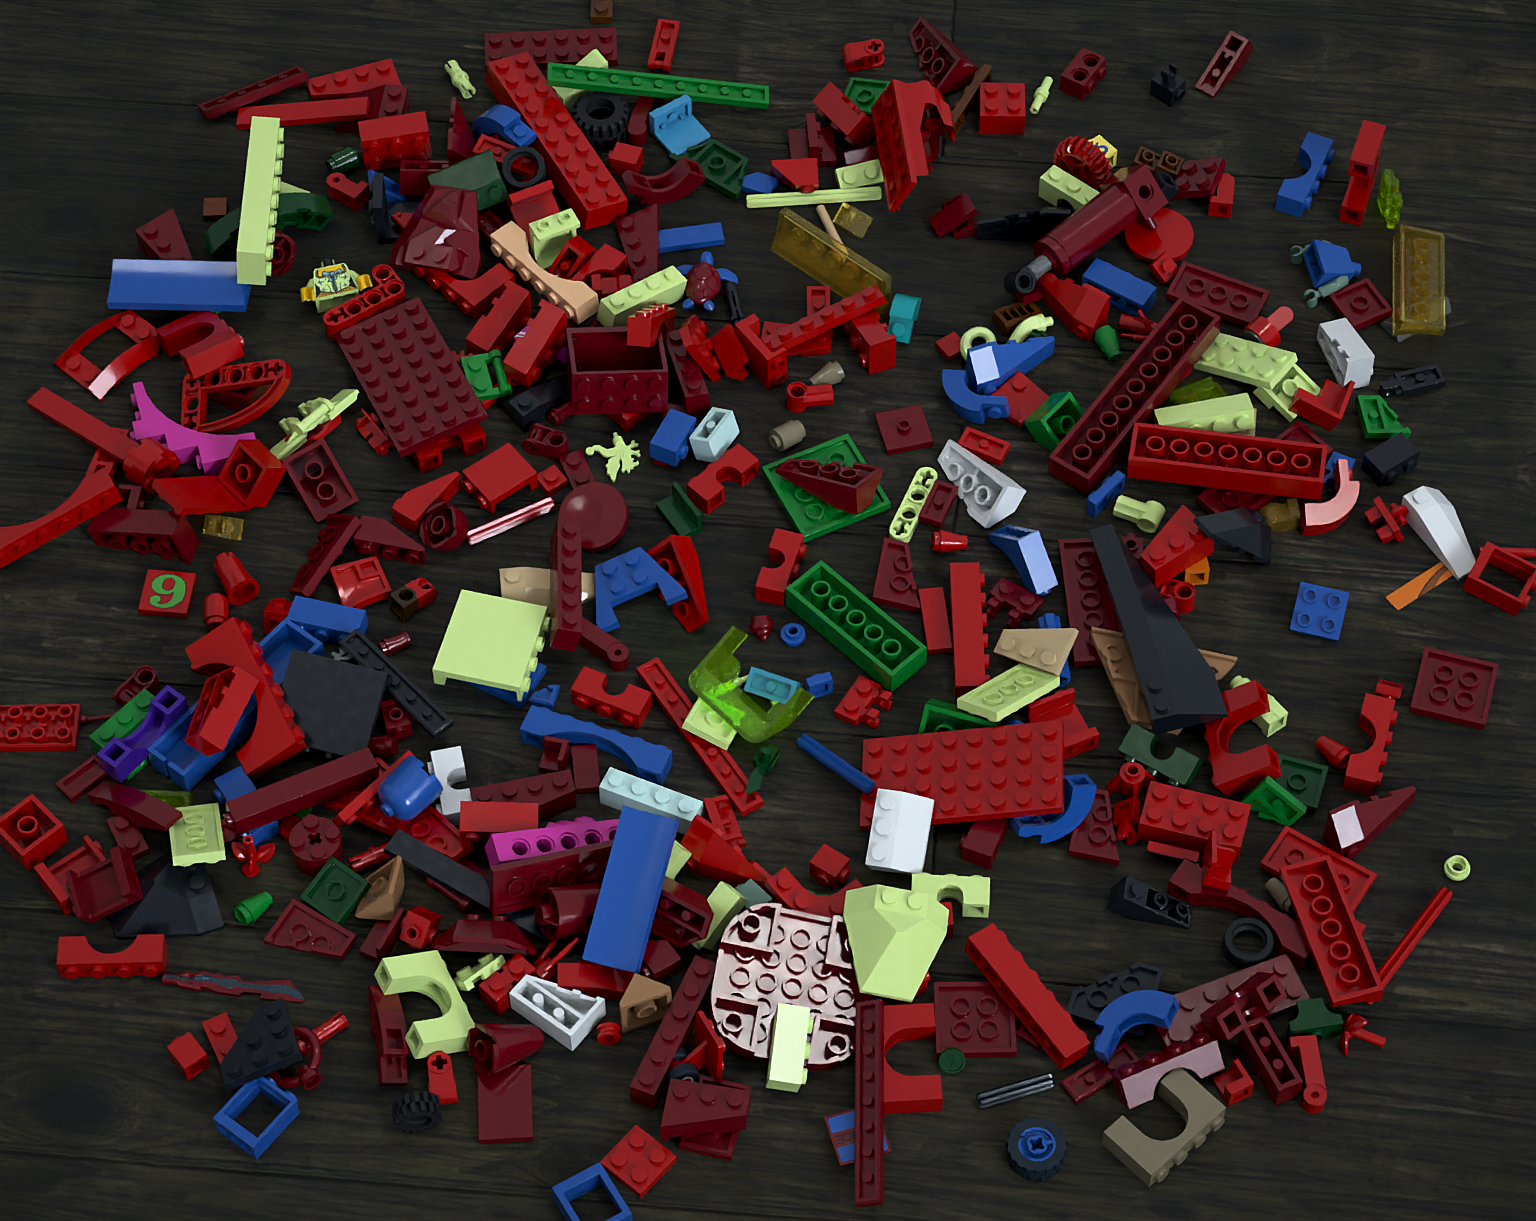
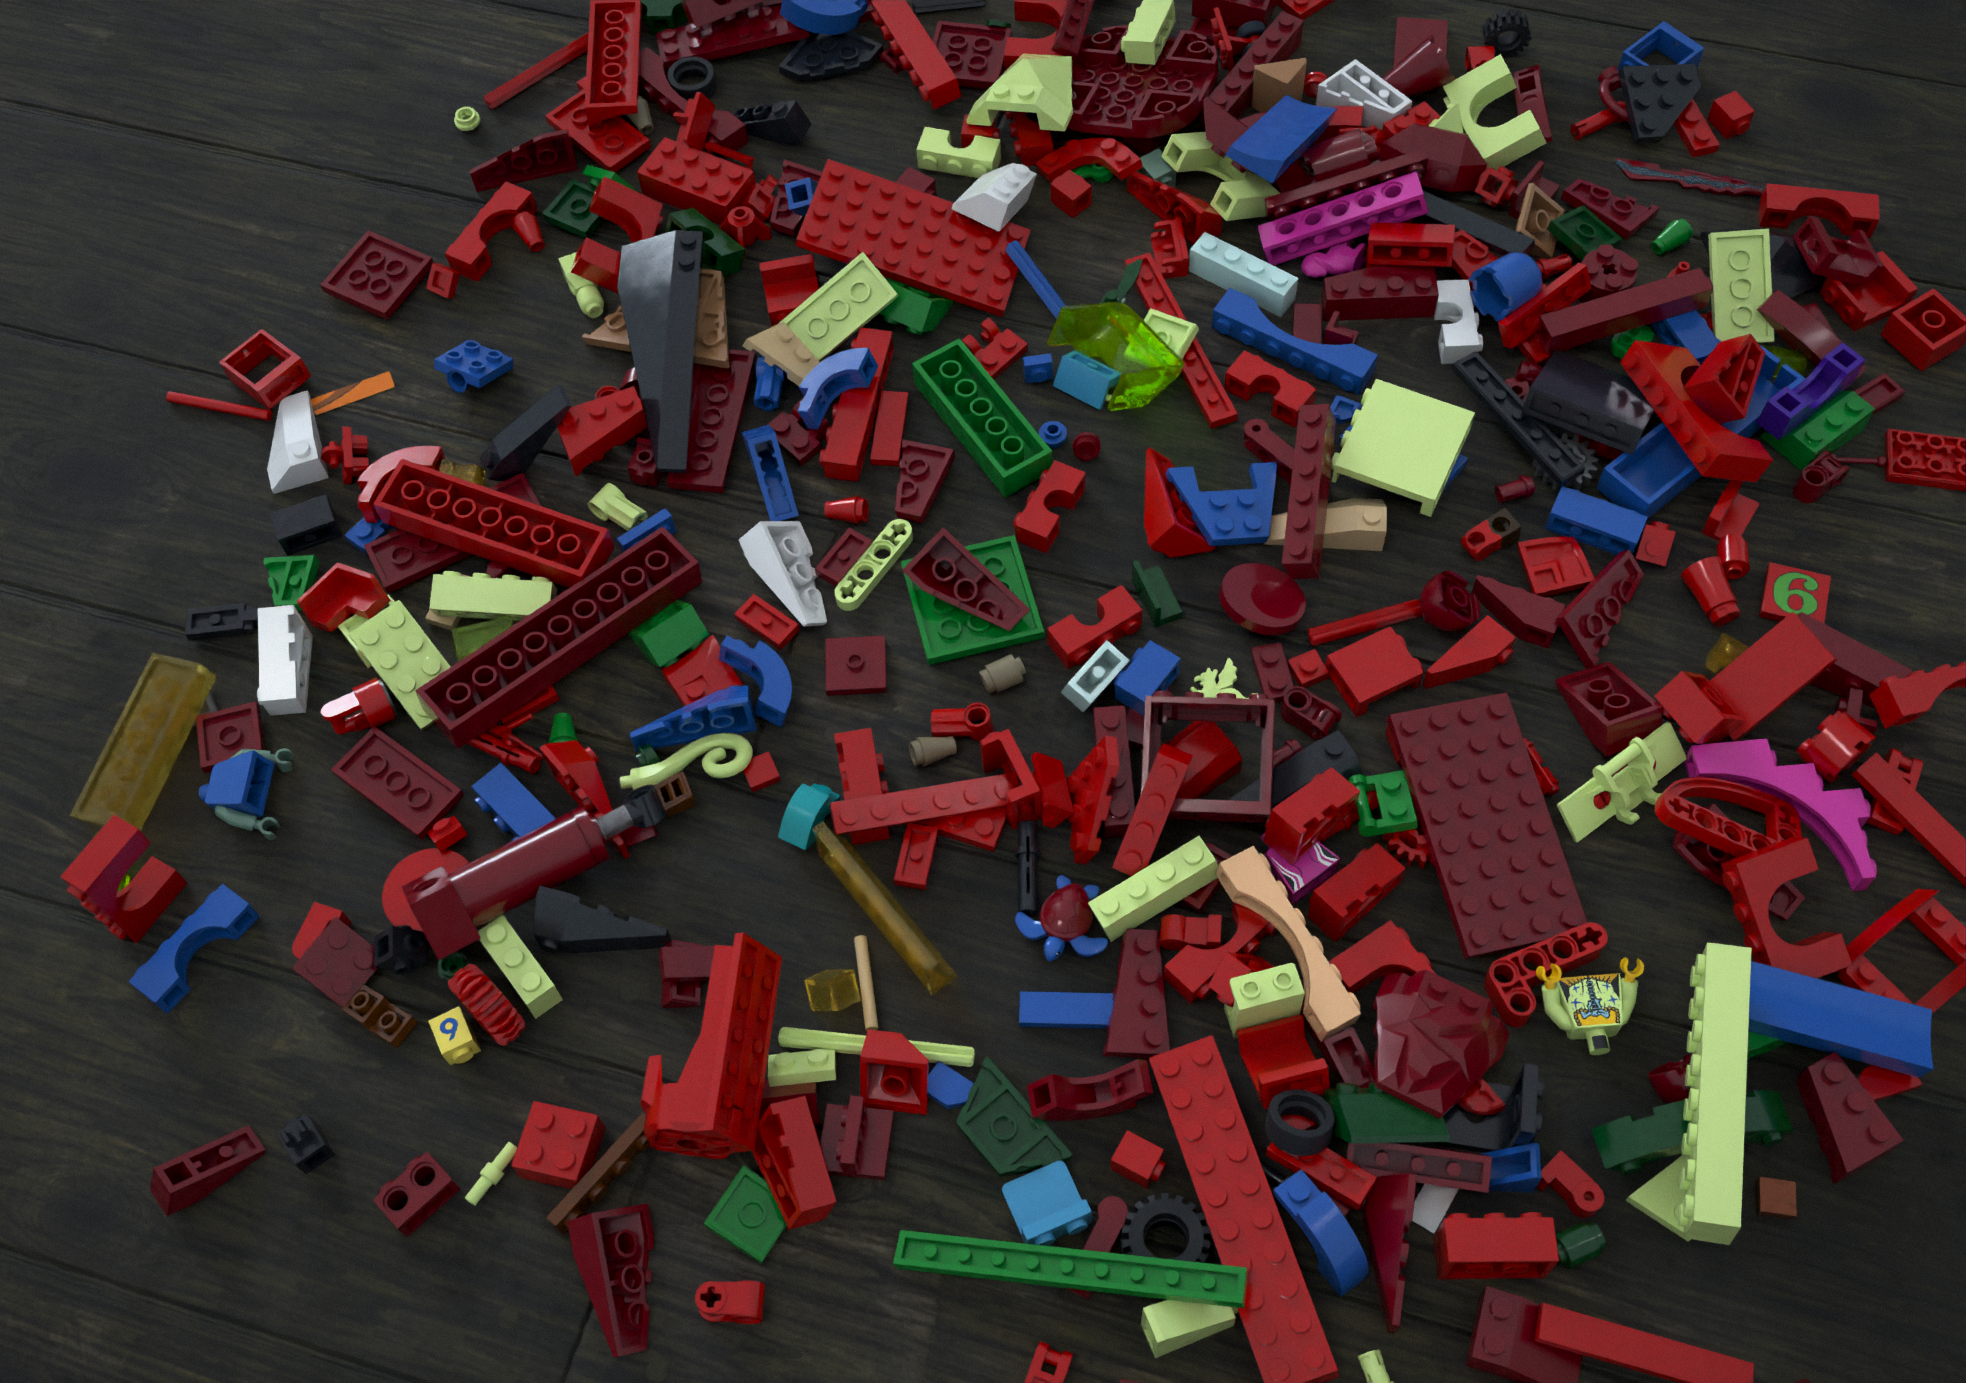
camera: 165 degrees left, 5 degrees up
none -> blue arch [798,348,878,430]

